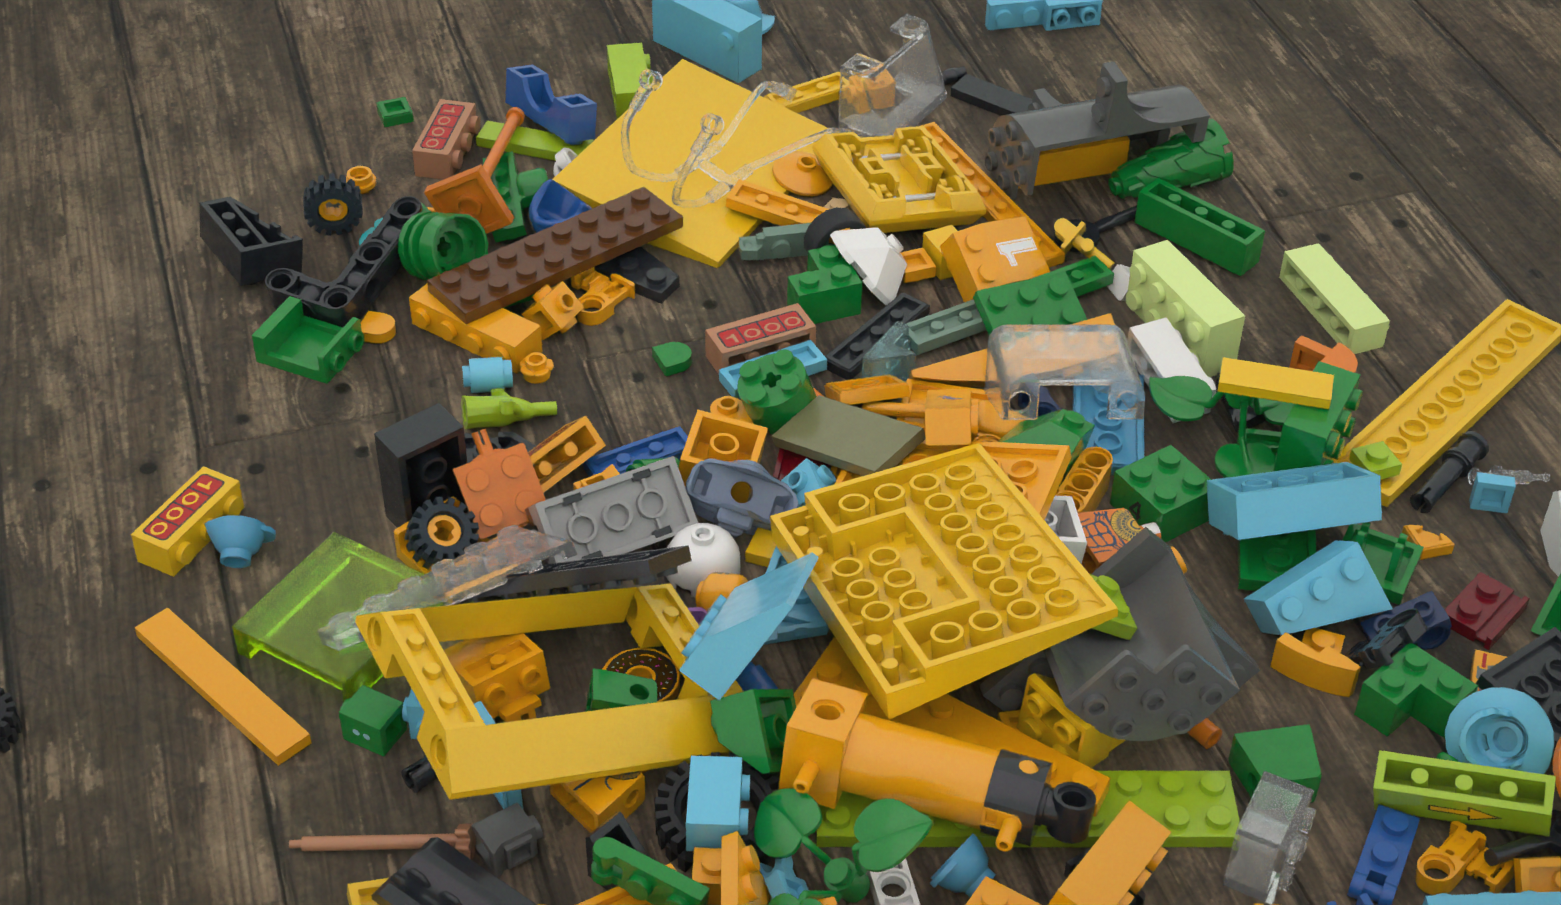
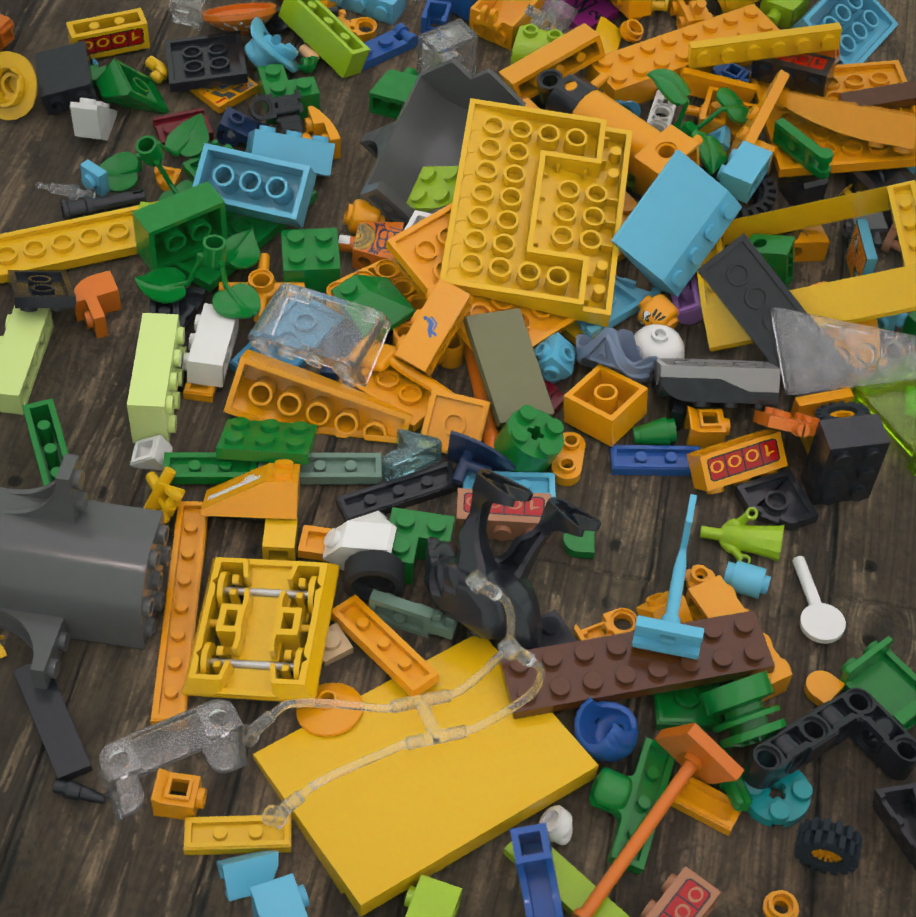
camera: 155 degrees left, 10 degrees up
yellow tile [1218,357,1334,409] -> none
none -> black plate [8,270,76,312]
none -> green plant [99,113,210,201]
none -> medium azure brick [216,851,279,901]
none -> light orange bar [219,253,305,324]
none -> black animal [424,468,601,652]
none -> dark blue shield [447,430,516,485]
none -> medium azure piece [632,494,704,660]
none -> white piece [792,556,846,644]

